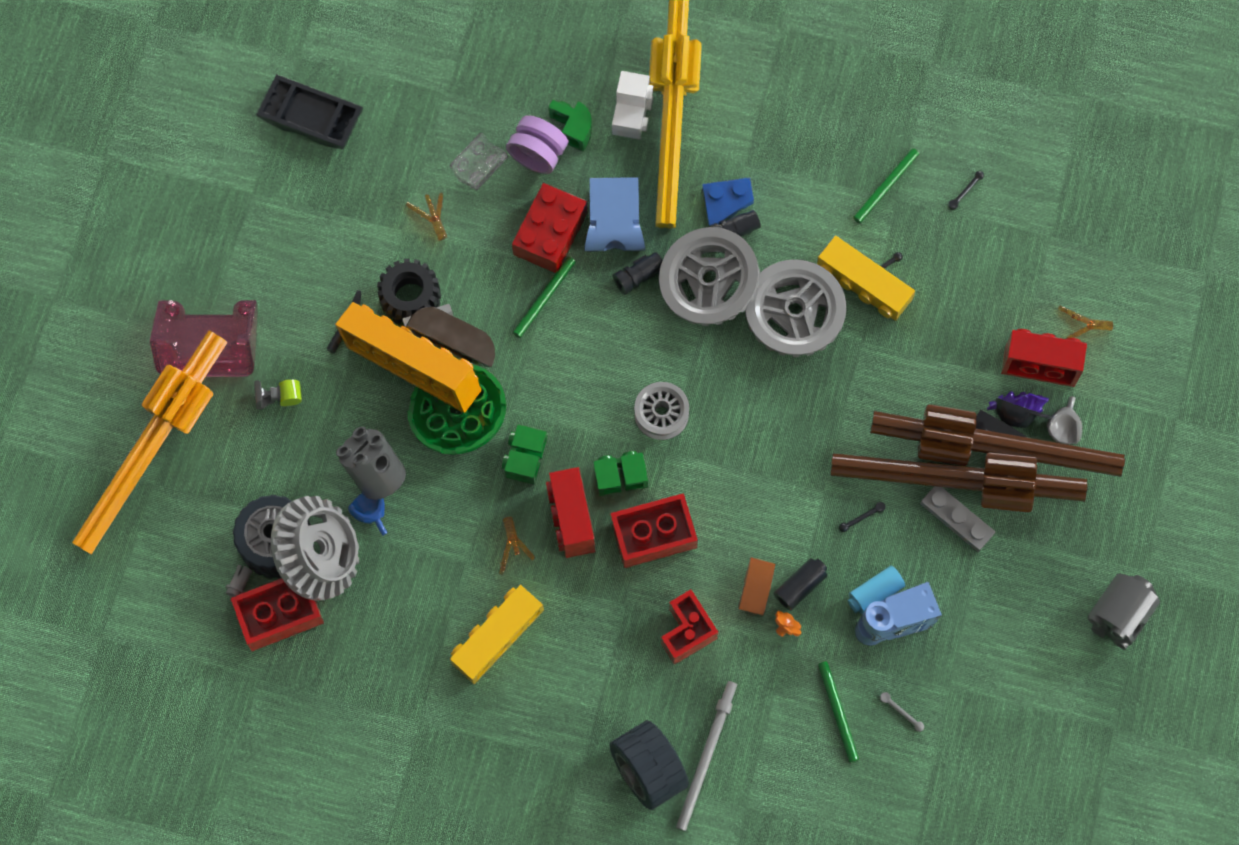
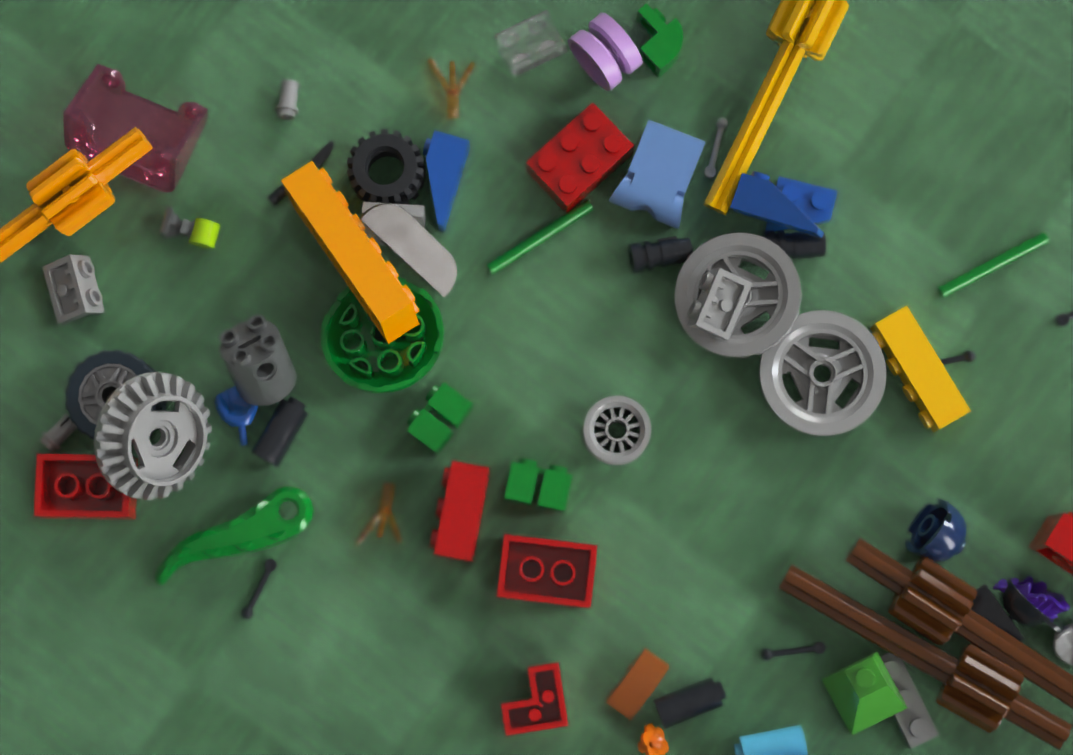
camera: 20 degrees right, 10 degrees up
yellow brick [450,584,544,684] -> none
white brick [612,71,653,139] -> none
none -> light grey bracket [42,254,104,325]
none -> green animal [155,486,314,585]
none -> black hinge [241,559,277,619]
none -> black brick [251,396,309,467]
none -> light grey pin [275,79,300,120]
none -> blue slope [422,130,470,232]
none -> light grey bracket [687,268,752,340]
none -> light grey hinge [704,117,728,179]
none -> blue slope [730,171,824,238]
none -> bright green slope [821,651,908,736]
none -> dark blue cylinder [905,498,967,563]

